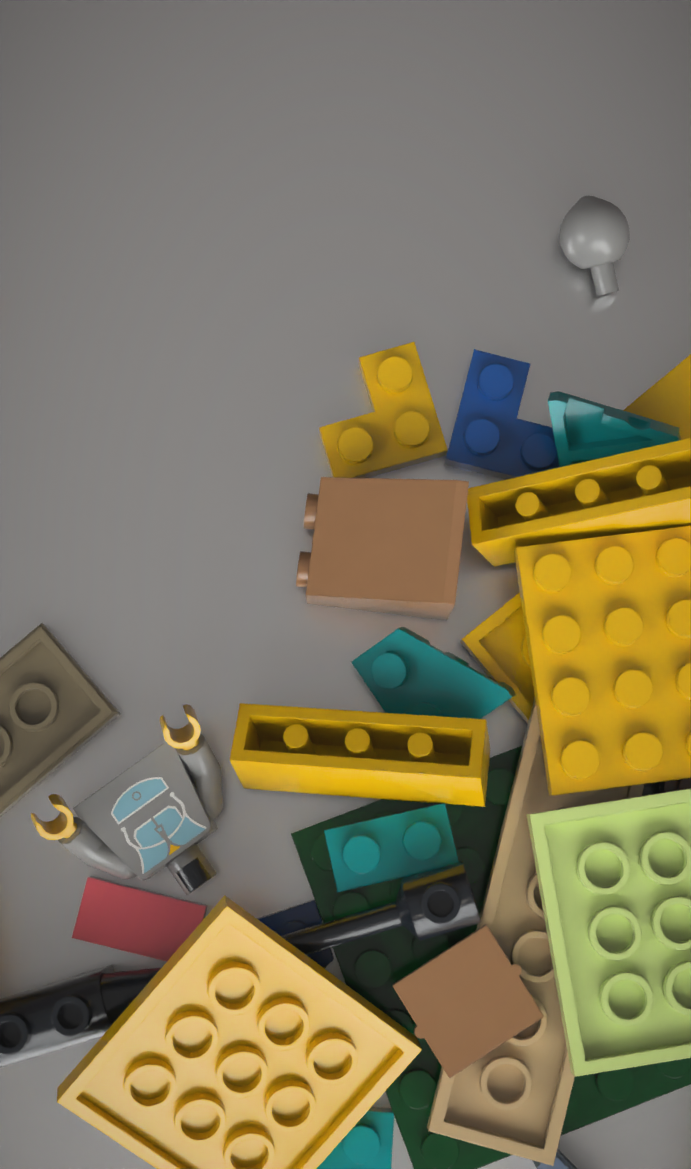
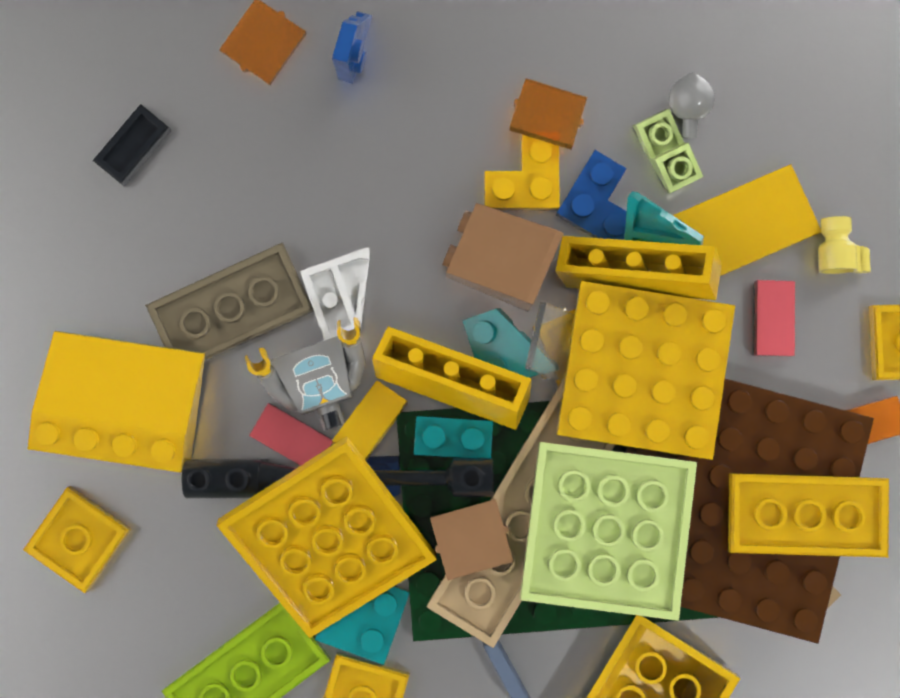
camera: 15 degrees right, 5 degrees up
none -> white wing [300,247,370,341]
none -> blue wing [332,11,372,84]
none -> yellow tile [332,380,408,461]
none -> clear orange piece [509,78,587,150]
none -> clear piece [525,302,575,381]
none -> yellowish green slope [632,109,703,193]

